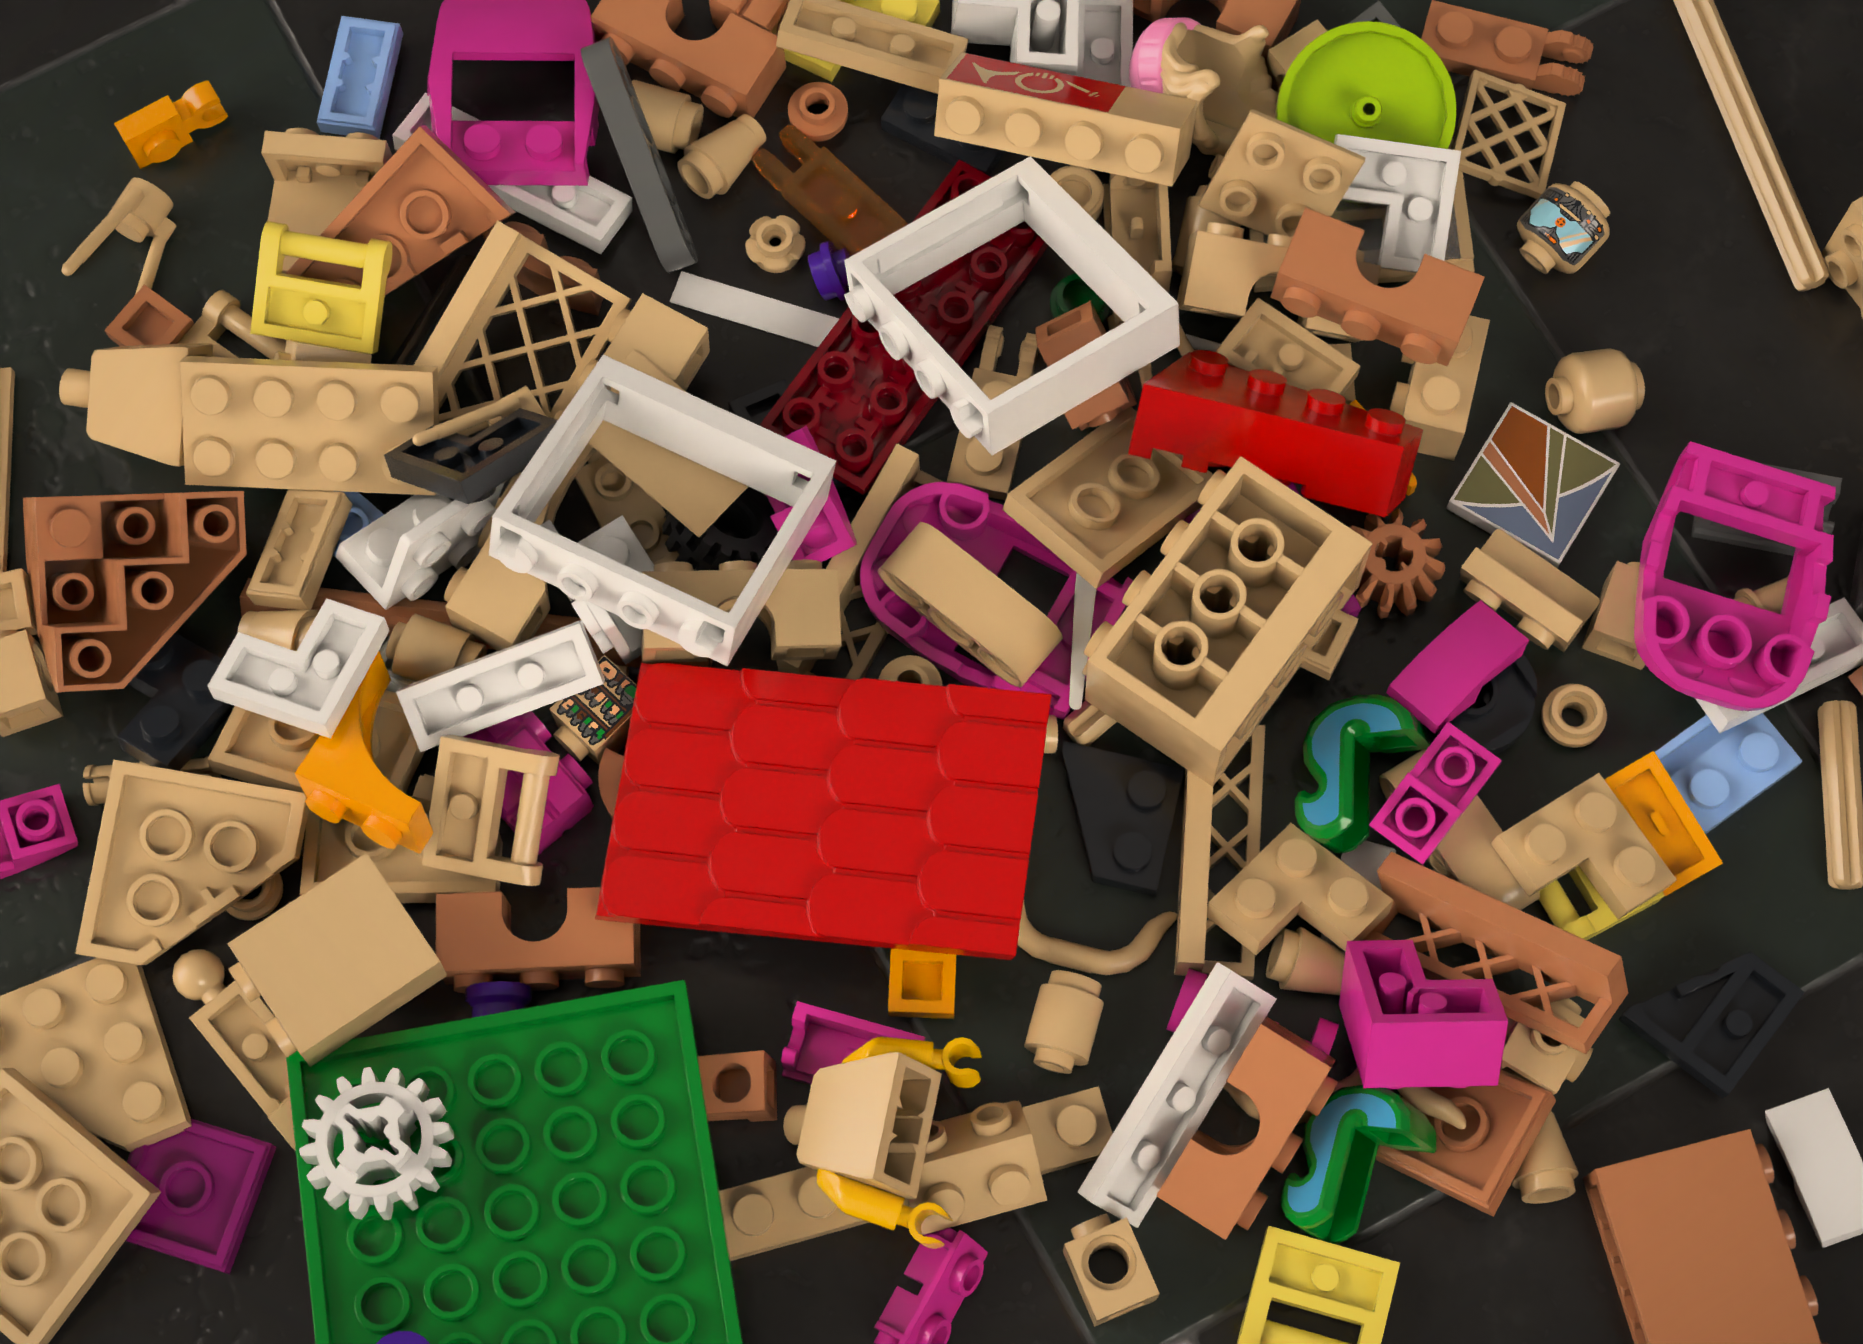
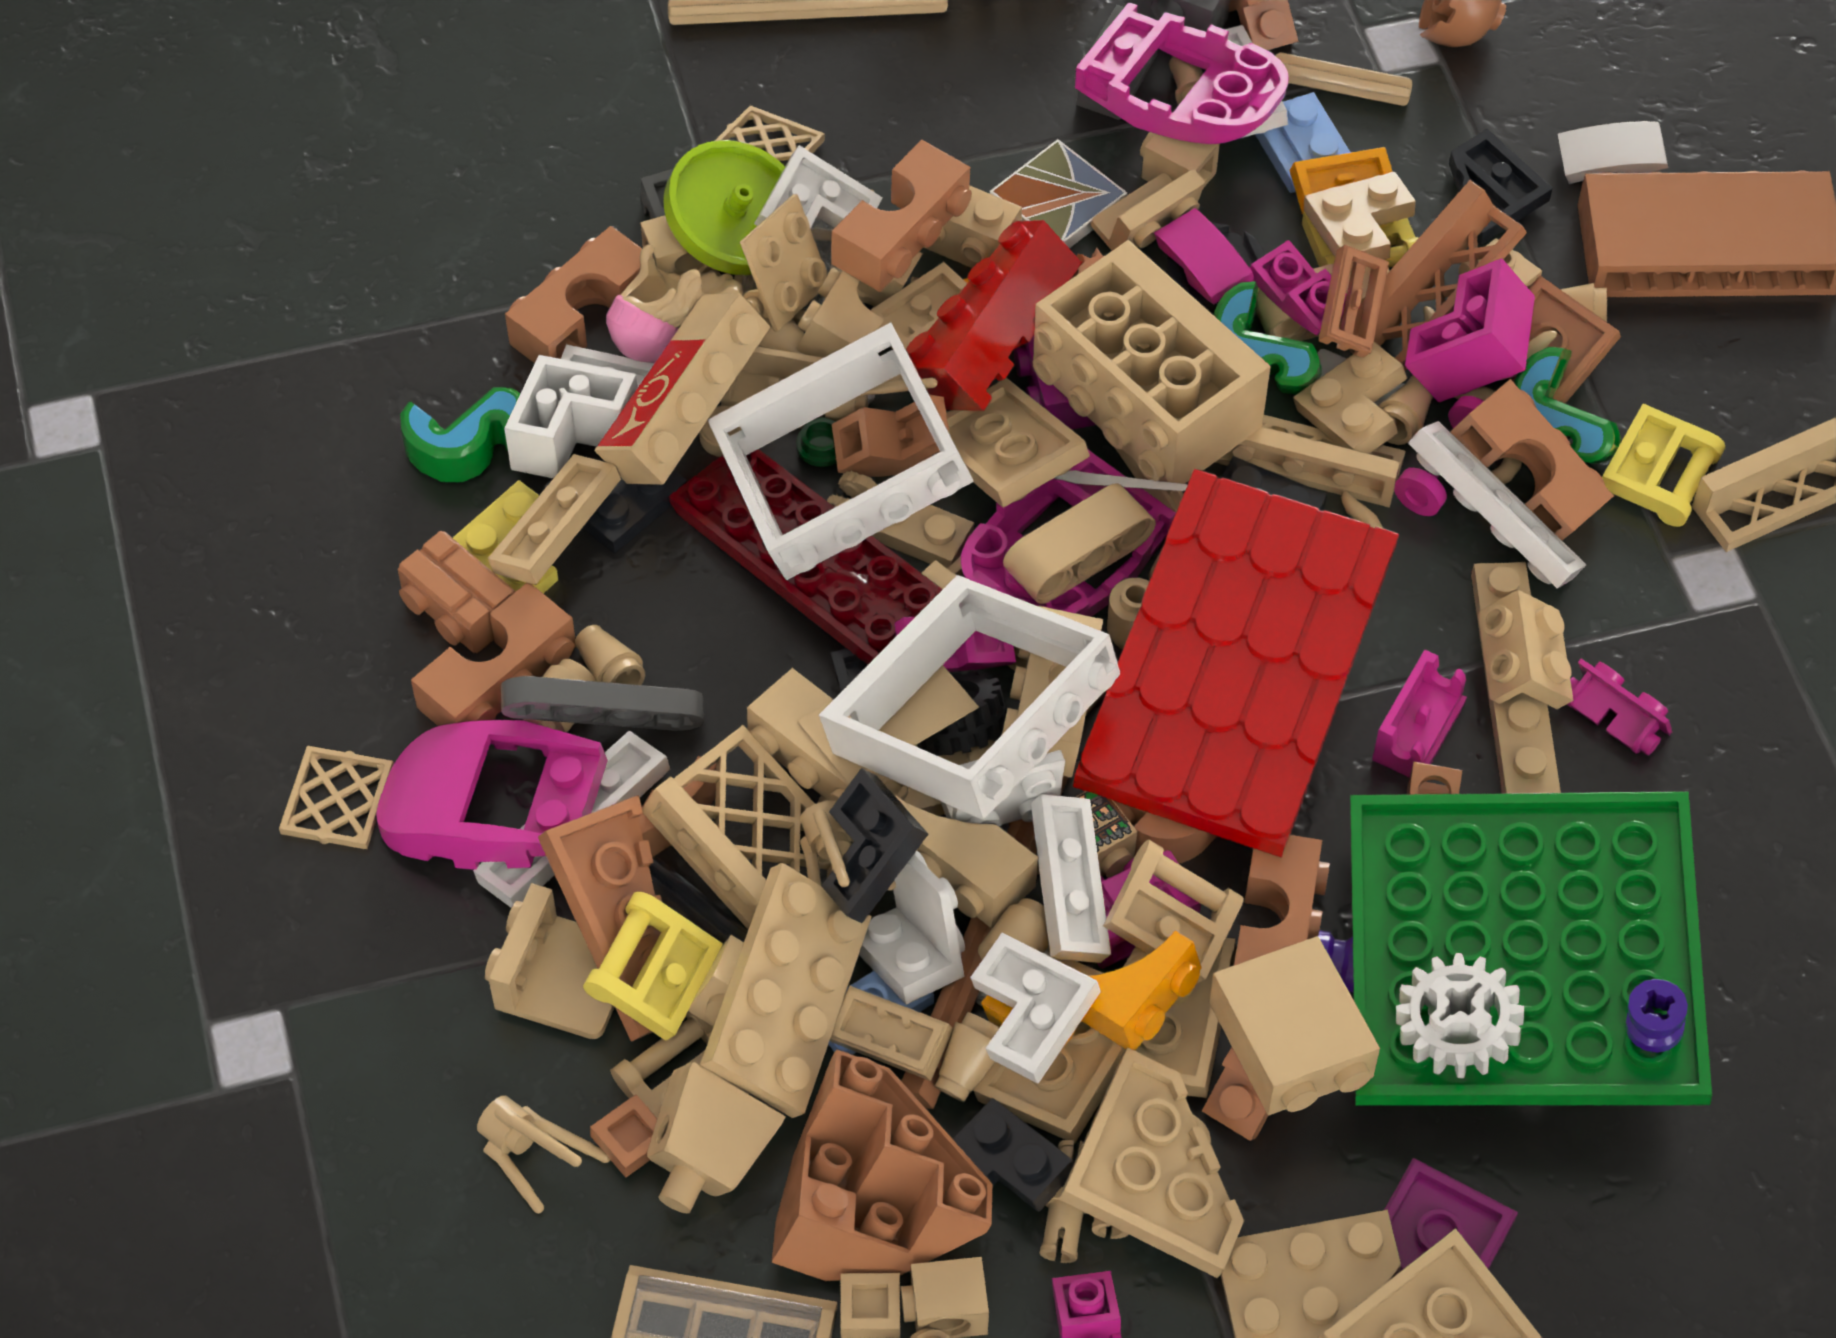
camera: 80 degrees left, 15 degrees down
light orange plate [114,80,228,169] -> none
tan plate [173,949,296,1151] -> none
light blue plate [316,16,403,139] -> none
white sticker [670,271,839,347] -> none
tan plate [745,215,806,273] -> none
clear orange hinge [751,124,908,256] -> none
tan torso [783,1036,982,1249] -> none
nougat plate [788,82,848,142] -> none
dark purple plate [808,240,851,301] -> none
light orange plate [888,948,957,1019] -> none
tan brick [1024,970,1104,1074] -> none
tan brick [1063,1214,1160,1327] -> none
nougat hinge [1421,0,1593,97] -> none
head [1517,181,1610,274] -> none
tan plate [1541,684,1607,748] -> none
tan head [1545,348,1645,434] -> none
none -> nougat tile [1318,245,1389,358]

